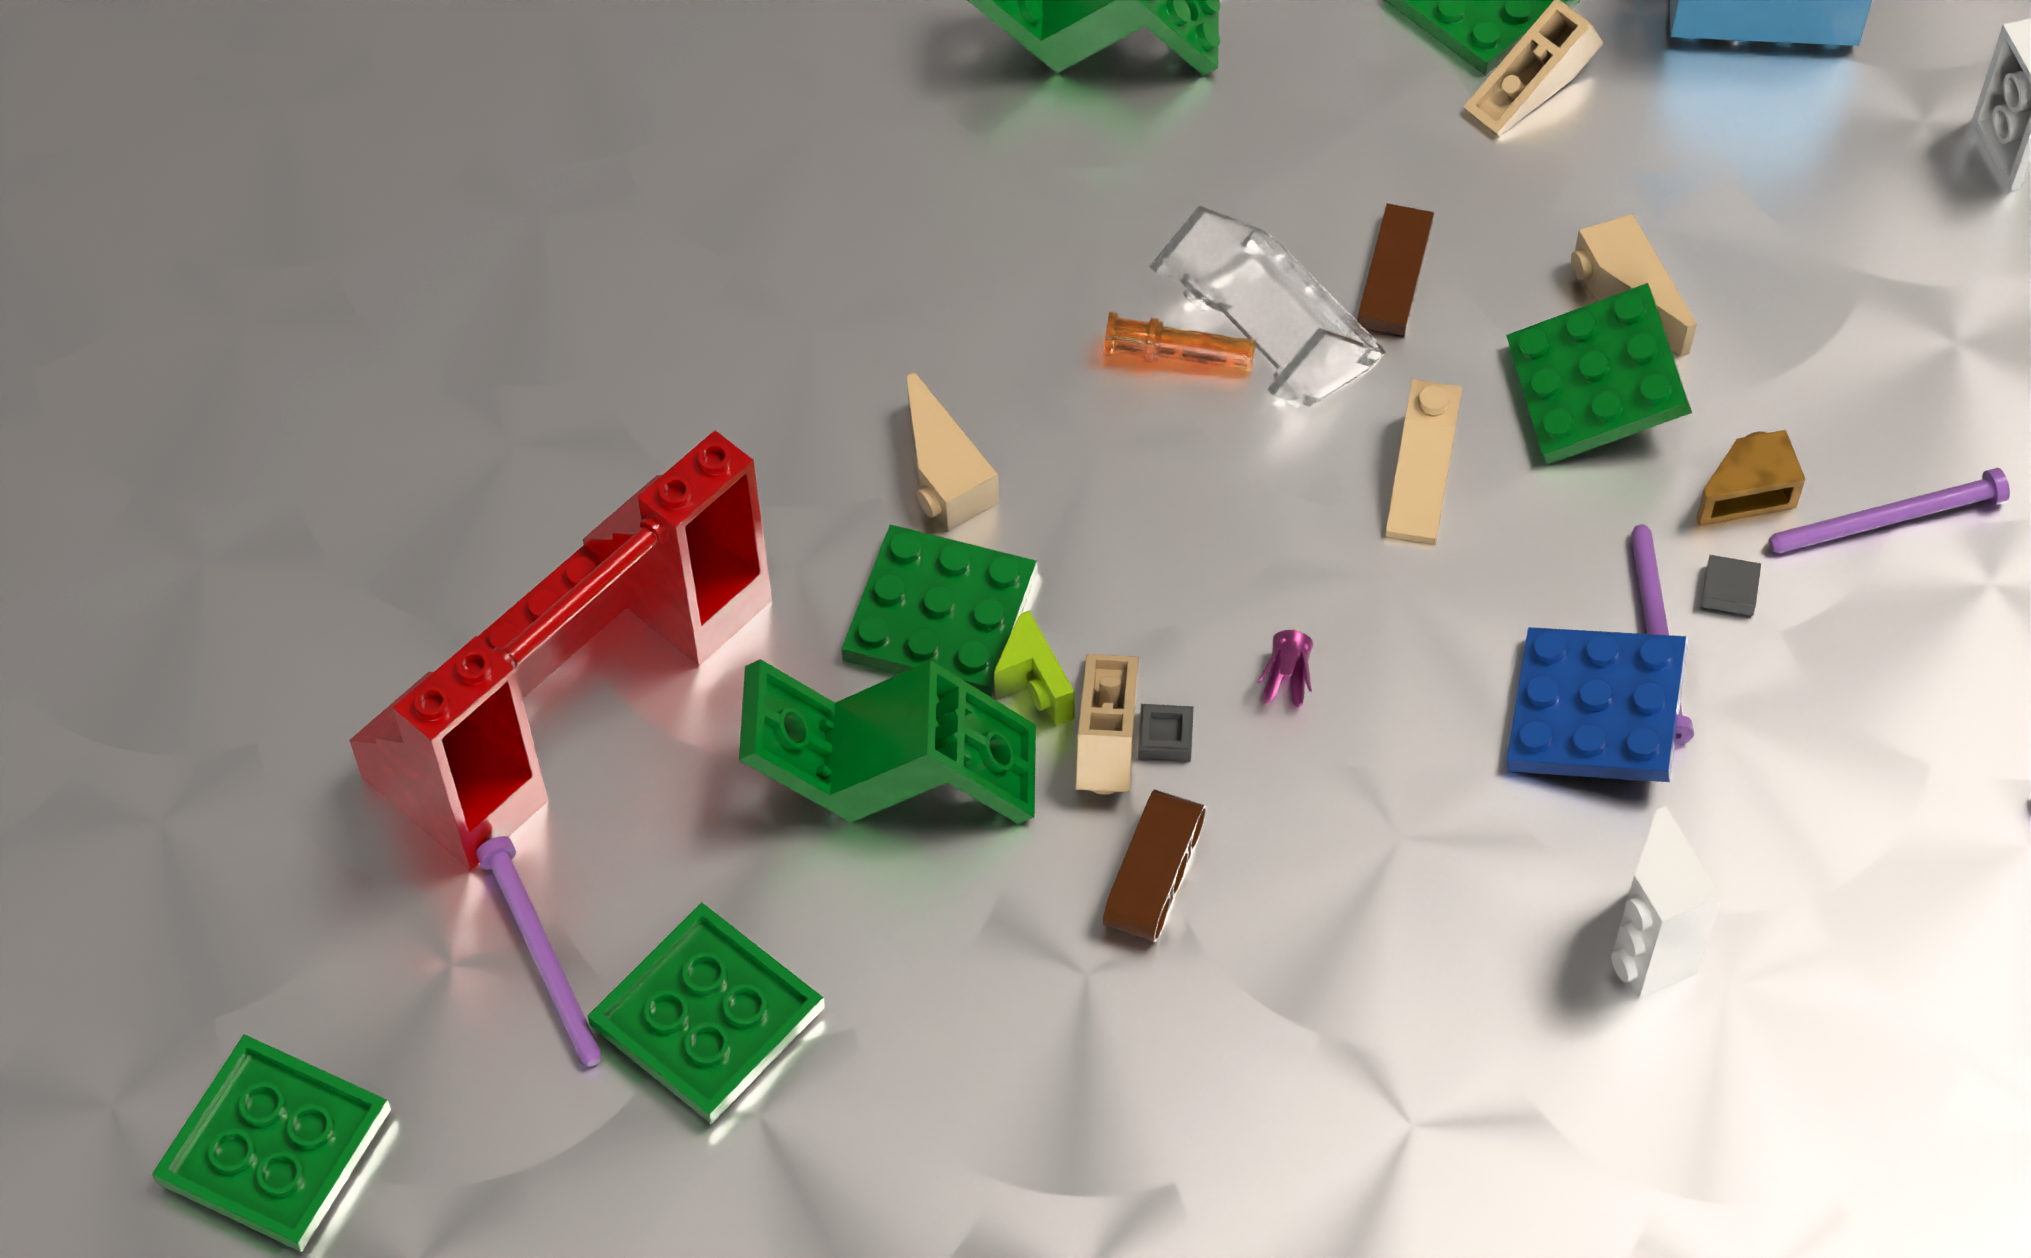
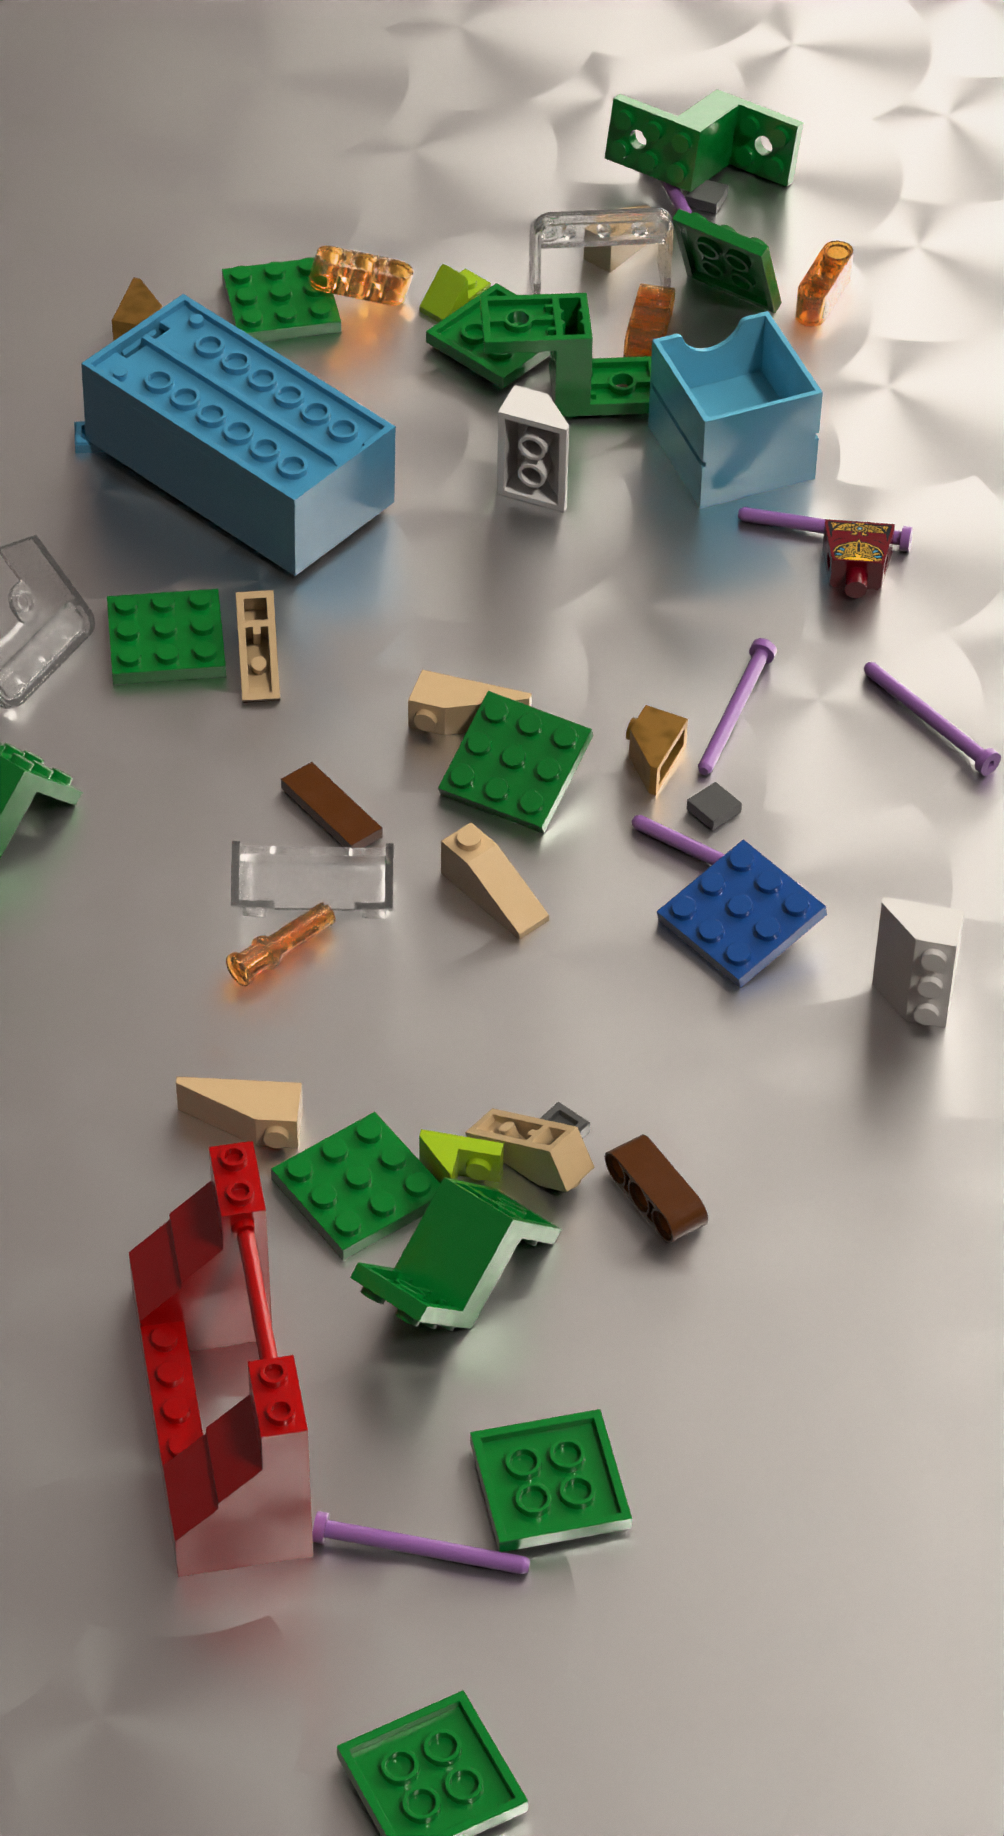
camera: 55 degrees left, 10 degrees down
flat silver piece [1257,629,1314,707] -> none

